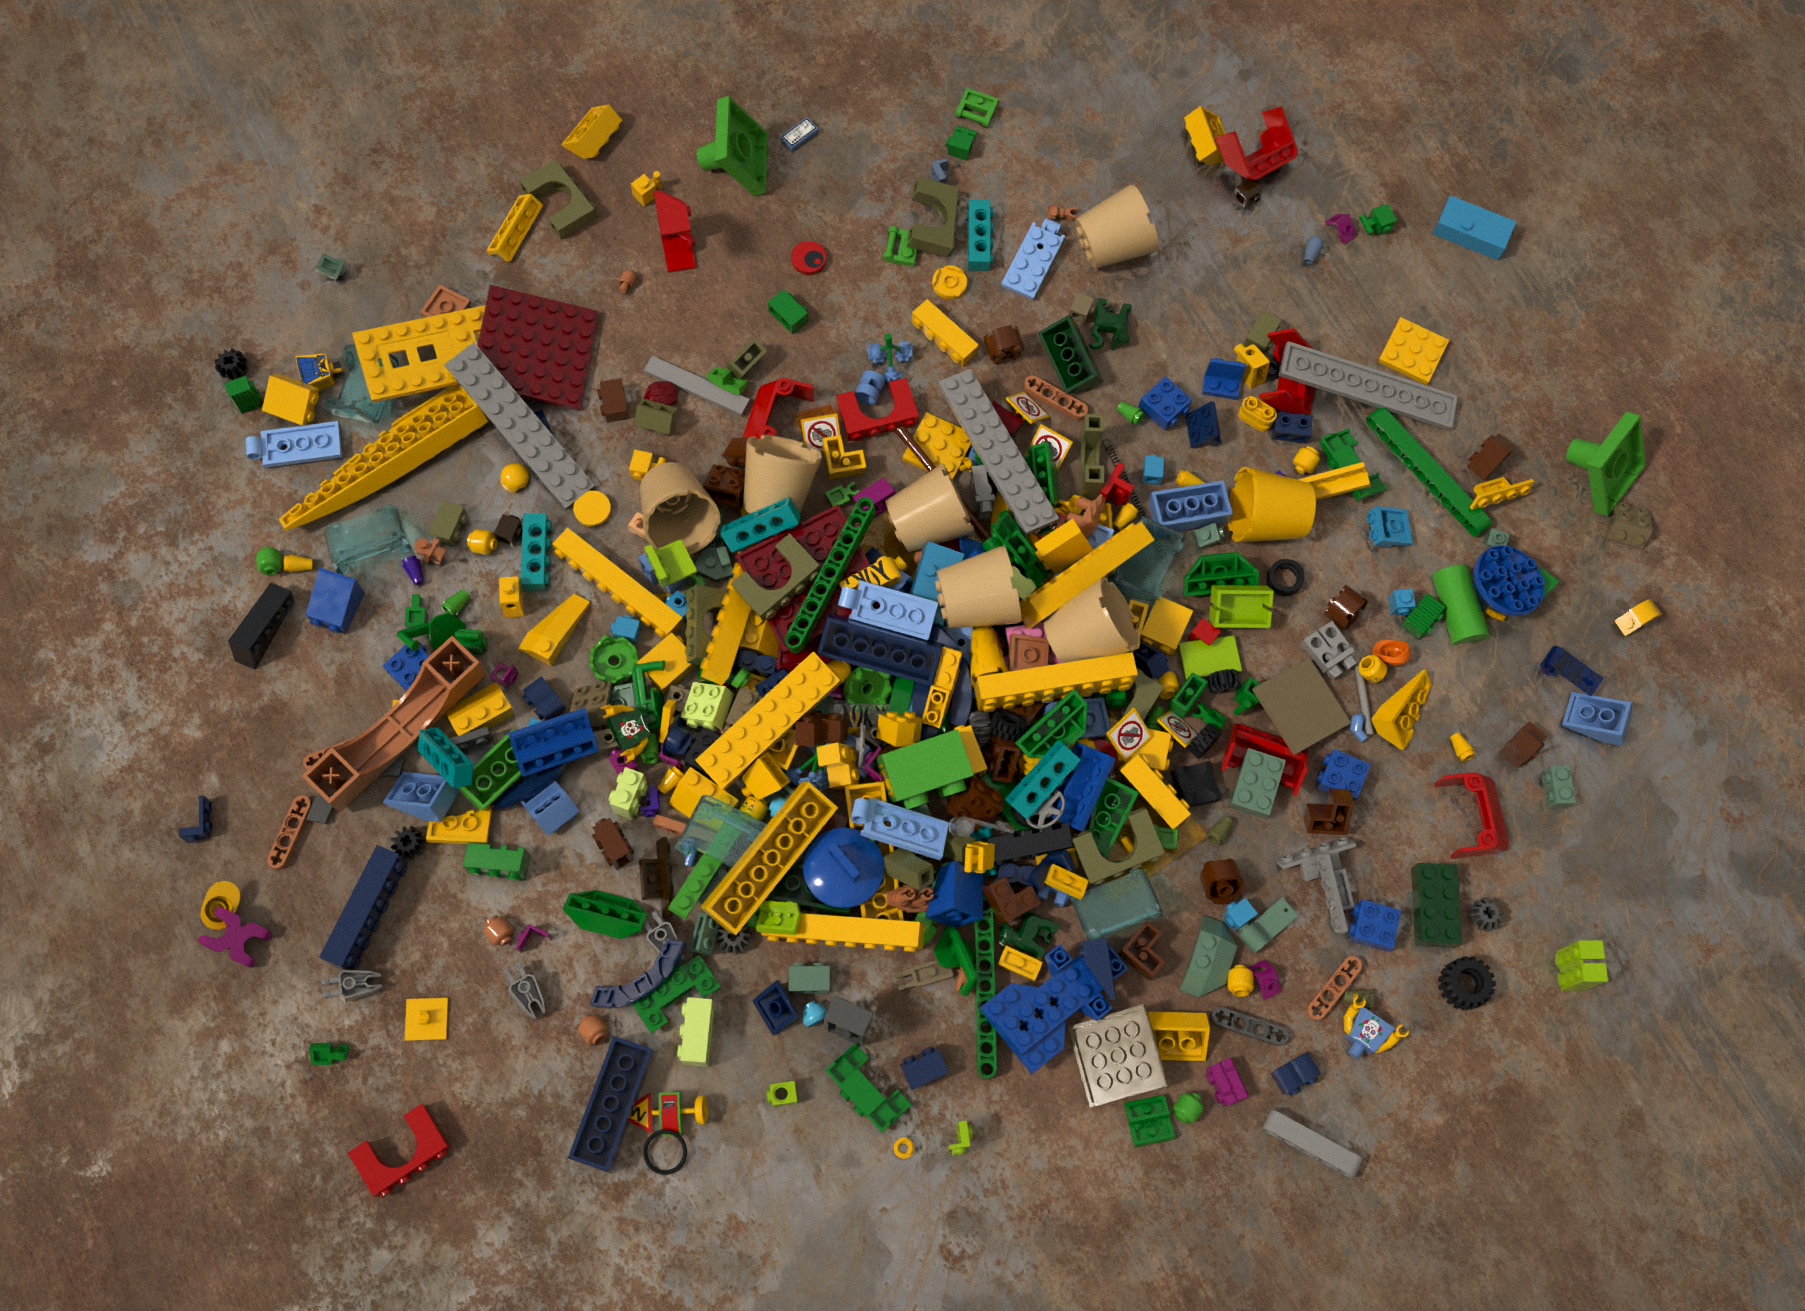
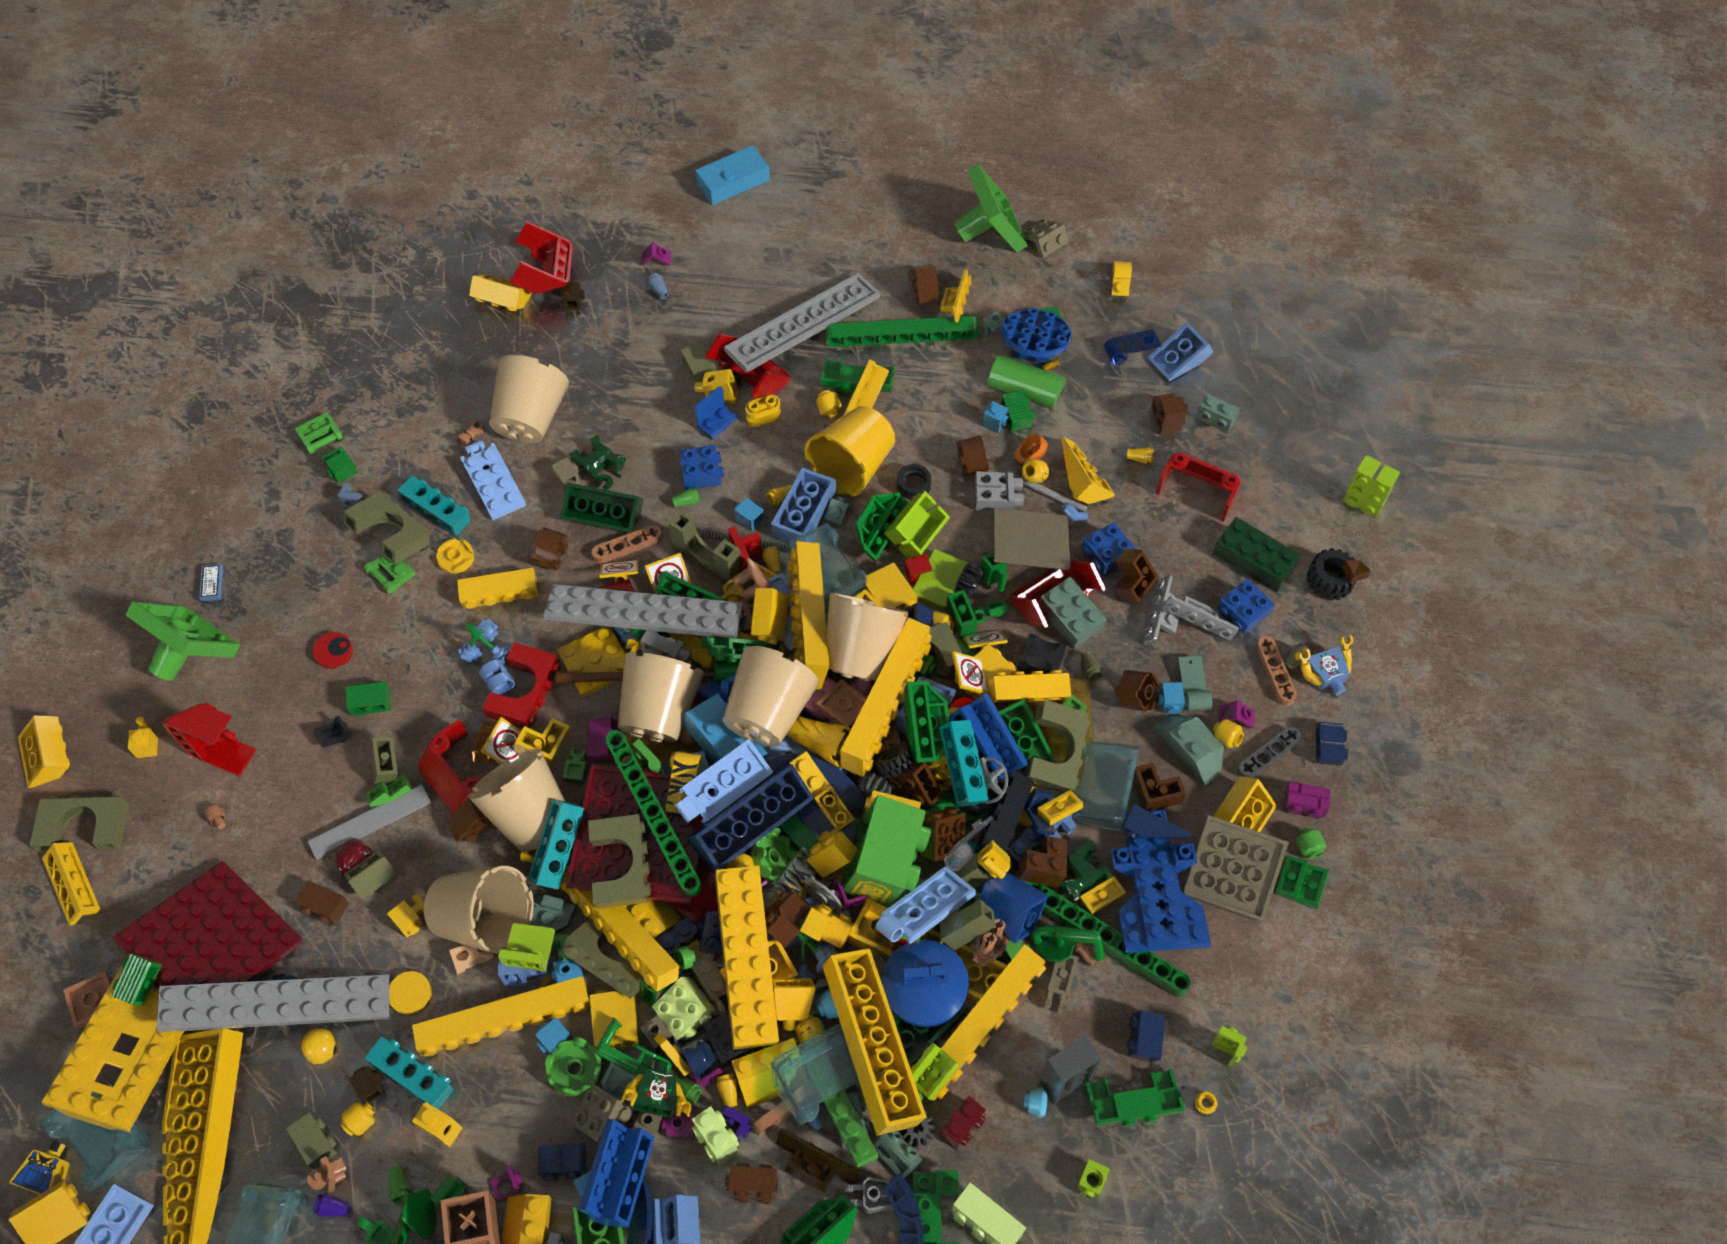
camera: 50 degrees left, 10 degrees down
yellow wedge [518,593,590,667] -> none
reddish brown brick [703,464,745,508] -> none
dark blue slope [752,980,800,1035] -> none
sand green brick [789,963,830,994] -> none
dark blue bracket [1186,401,1222,448] -> none
black tyre [1187,723,1222,759] -> none
light grey beam [1262,1110,1363,1179] -> none
dark blue brick [1271,411,1313,444] -> none
green brick [1359,204,1397,236] -> none
dark azure plate [1366,506,1413,548] -> none
yellow plate [1378,317,1449,385] -> none
dark grey gear [1468,897,1504,932] -> none
none -> green brick [111,954,162,1006]
none -> black bracket [314,716,348,748]
none -> bright green plate [633,738,665,774]
none -> dark red brick [940,1096,986,1150]
none -> reddish brown slope [1342,560,1371,583]

